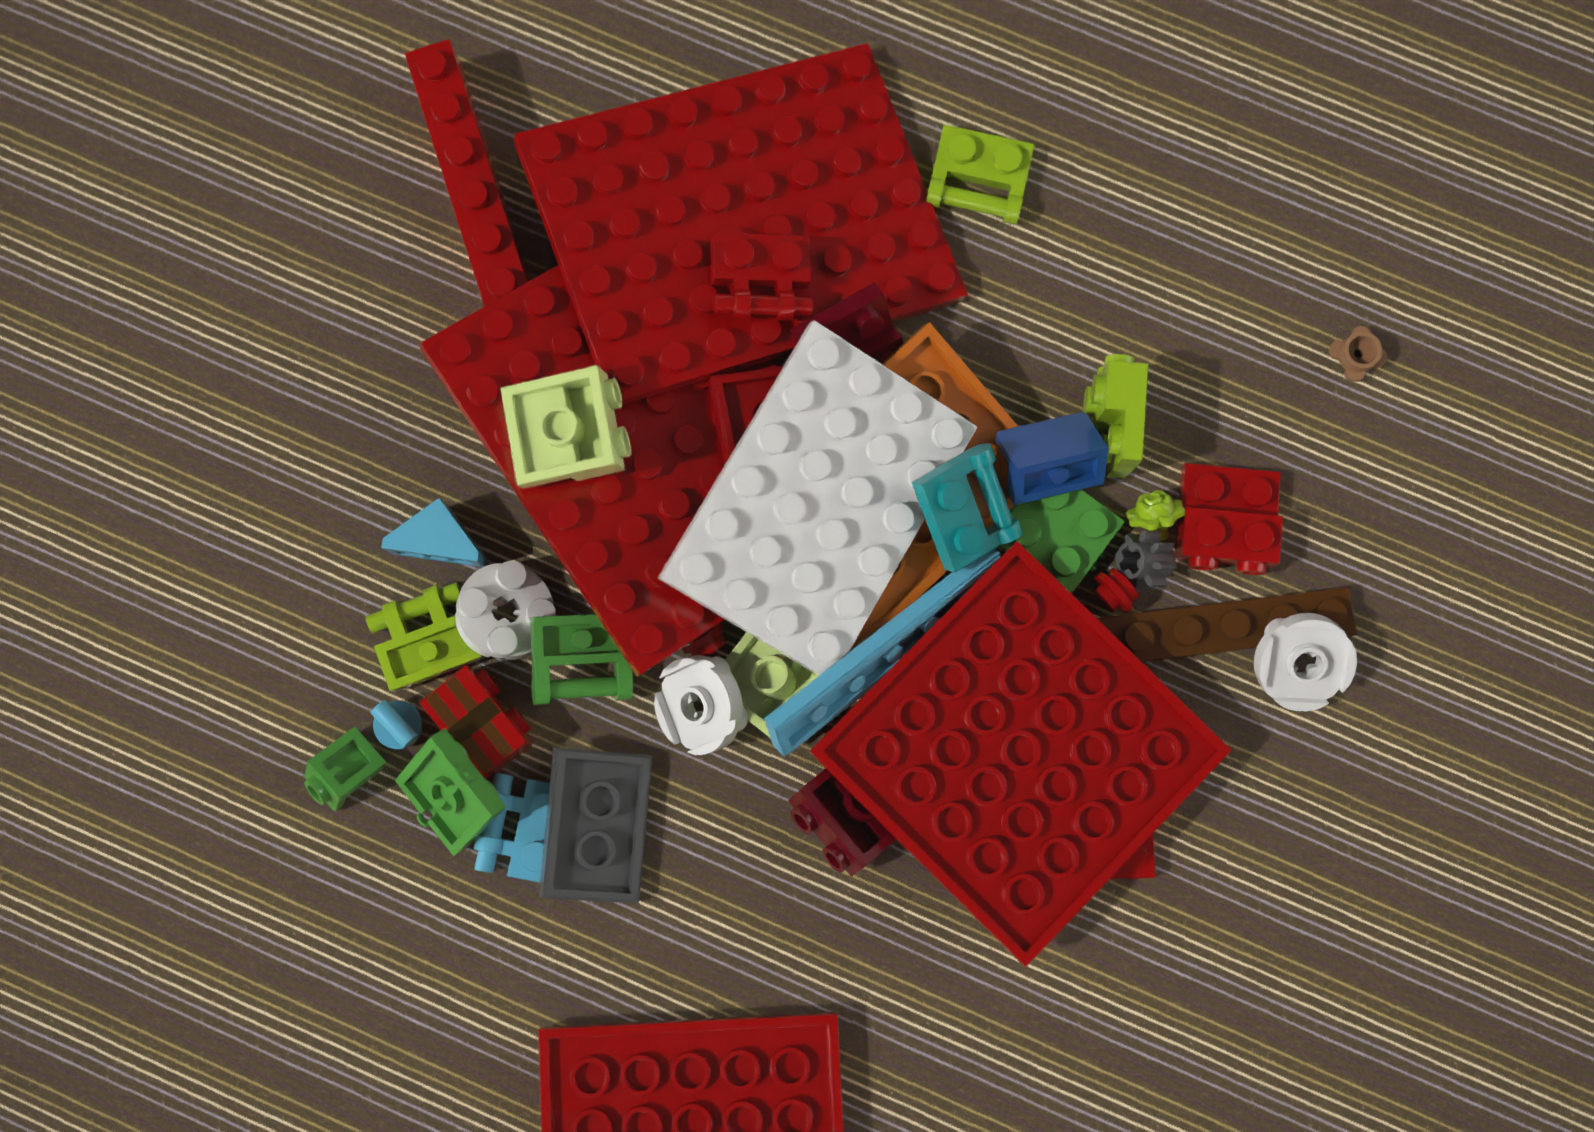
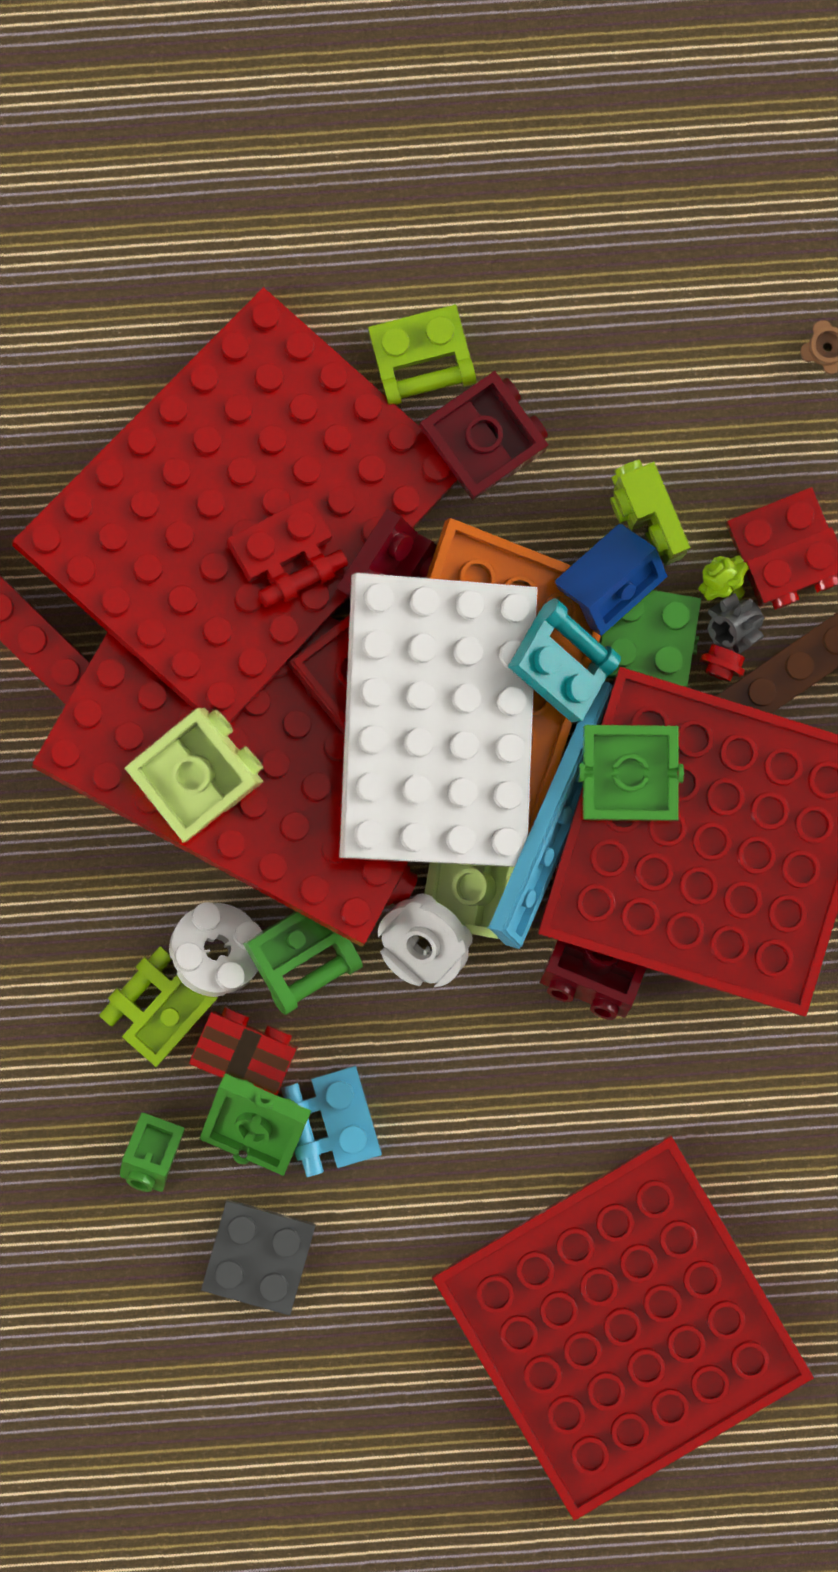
camera: 30 degrees left, 5 degrees up
medium azure plate [371,700,423,749] -> none
medium azure slope [381,498,487,567] -> none
dark grey tile [539,747,653,904] -> none
none -> dark grey plate [201,1199,316,1316]
none -> dark red plate [419,371,549,501]
none -> bright green plate [579,725,684,821]

